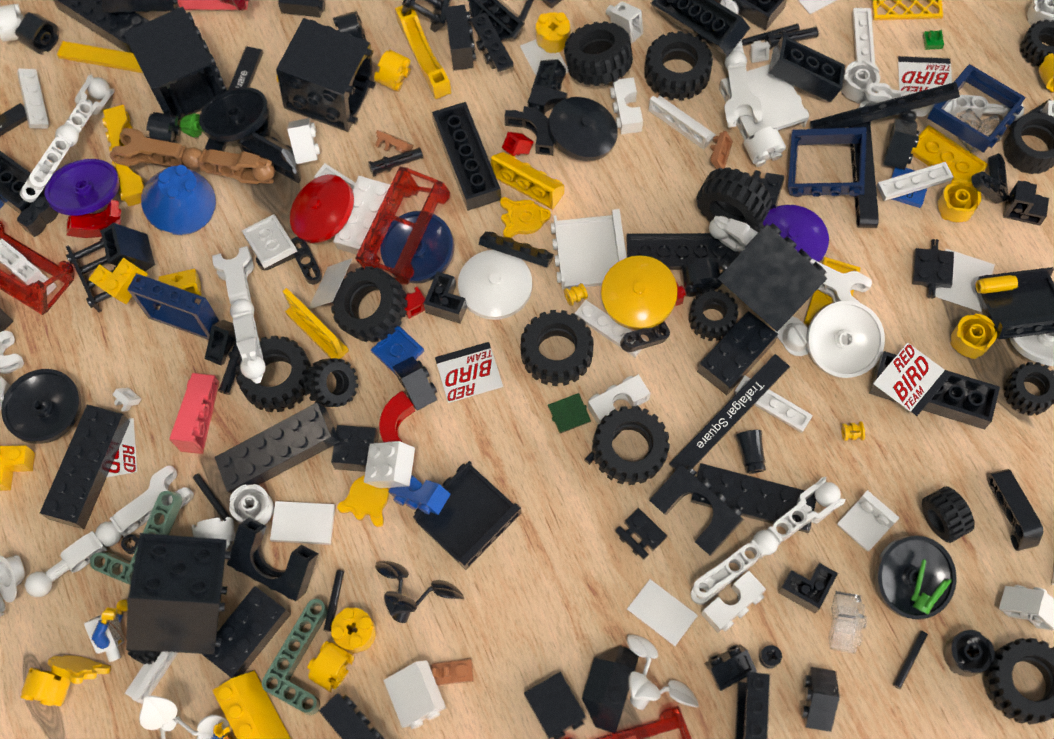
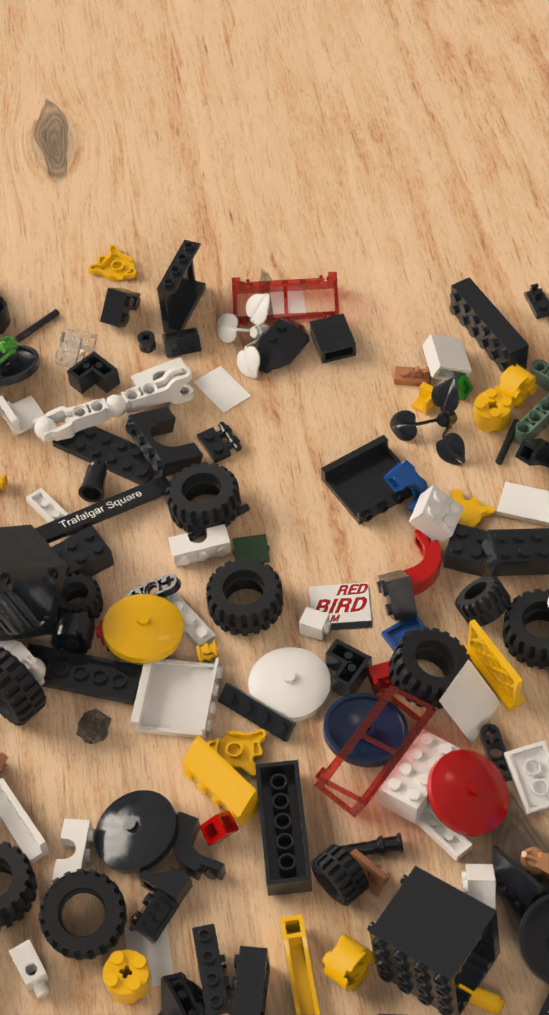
camera: 165 degrees left, 15 degrees down
none -> clear smoke brick [76,708,112,744]
none -> white brick [299,607,331,640]
none -> black tyre [311,844,369,906]
none -> yellow panel [412,382,435,415]
none -> green tile [456,374,473,400]

